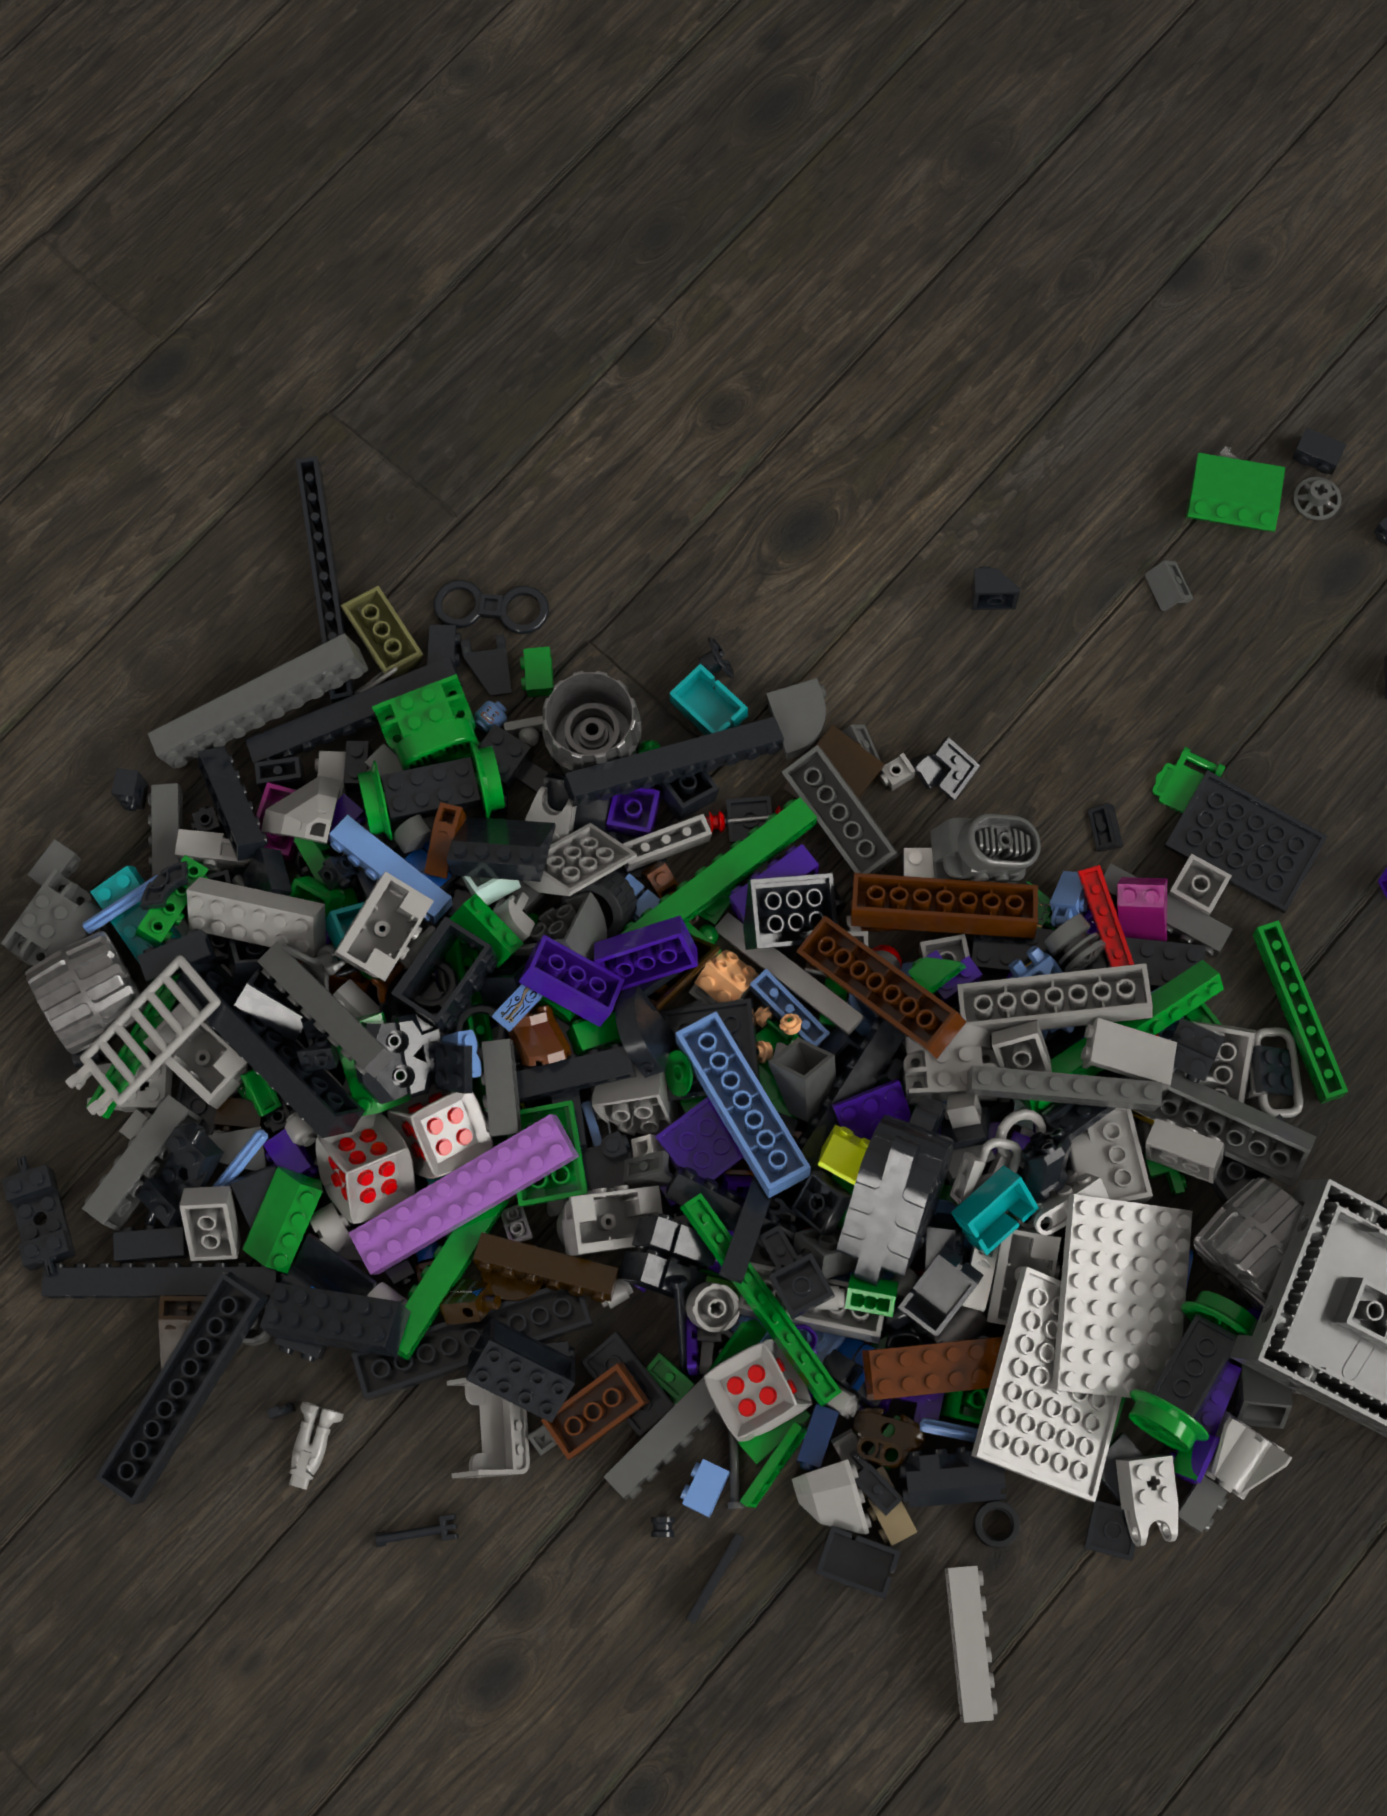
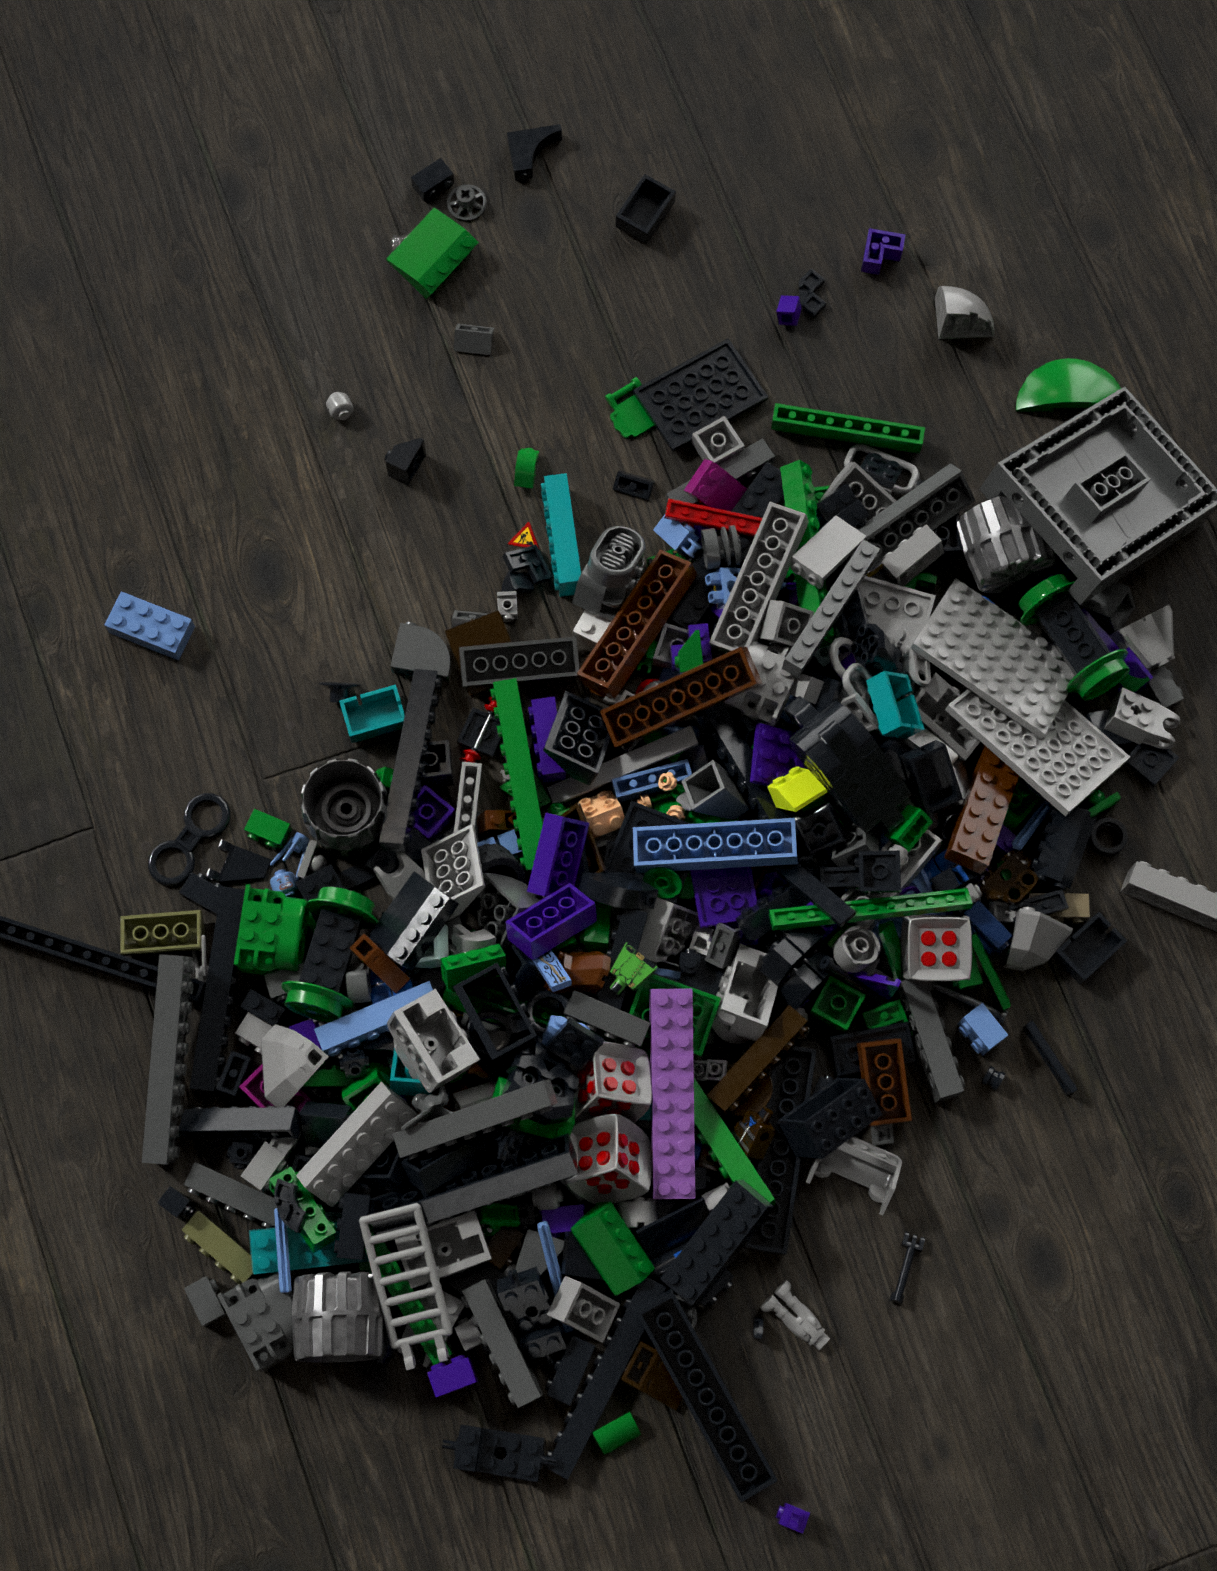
camera: 70 degrees left, 0 degrees up
none -> medium blue brick [105,591,195,660]
none -> olive brick [182,1211,256,1284]
none -> medium blue plant [270,832,310,881]
none -> light grey head [326,392,353,420]
none -> dark purple brick [427,1355,479,1397]
none -> sticker [508,522,539,549]
none -> green brick [514,448,539,489]
none -> teal brick [541,473,581,597]
none -> green brick [592,1412,641,1455]
none -> bright green torso [610,942,658,995]
none -> green plate [637,640,658,676]
none -> dark purple brick [775,1503,810,1534]
none -> green brick [809,976,866,1034]
none -> green tile [1086,790,1121,818]

